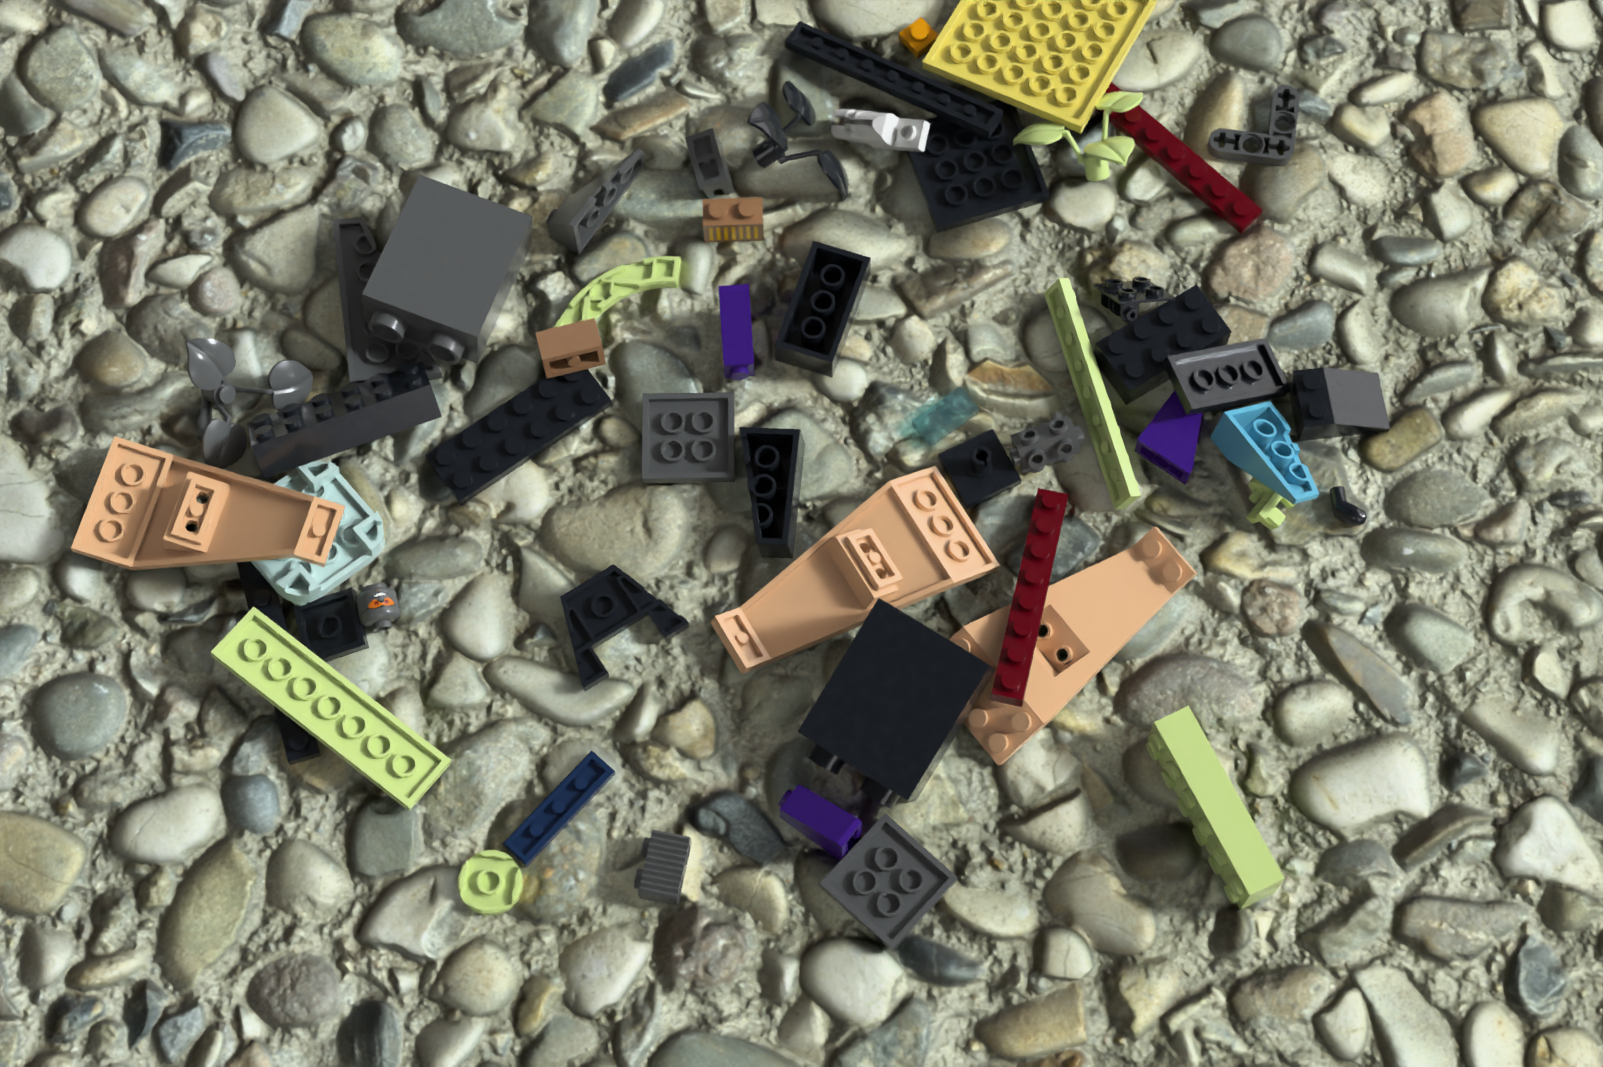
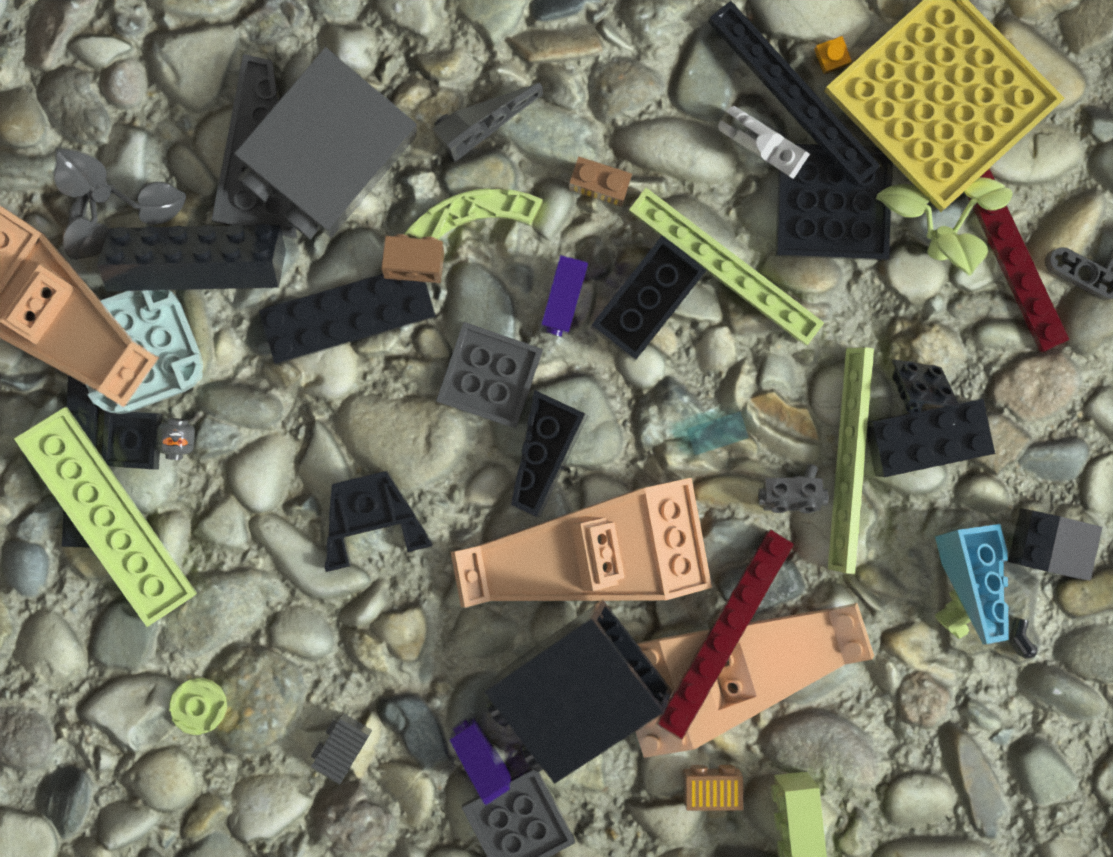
camera: 20 degrees right, 20 degrees up
dark blue tile [502,750,616,867] -> none
dark grey hinge [685,128,735,198] -> none
black plant [747,81,849,201] -> none
black tile [938,429,1022,510] -> none
dark purple slope [1134,390,1202,485] -> none
black plate [1162,338,1291,415] -> none
none -> yellowish green plate [628,188,824,346]
none -> medium nougat brick [683,765,743,811]

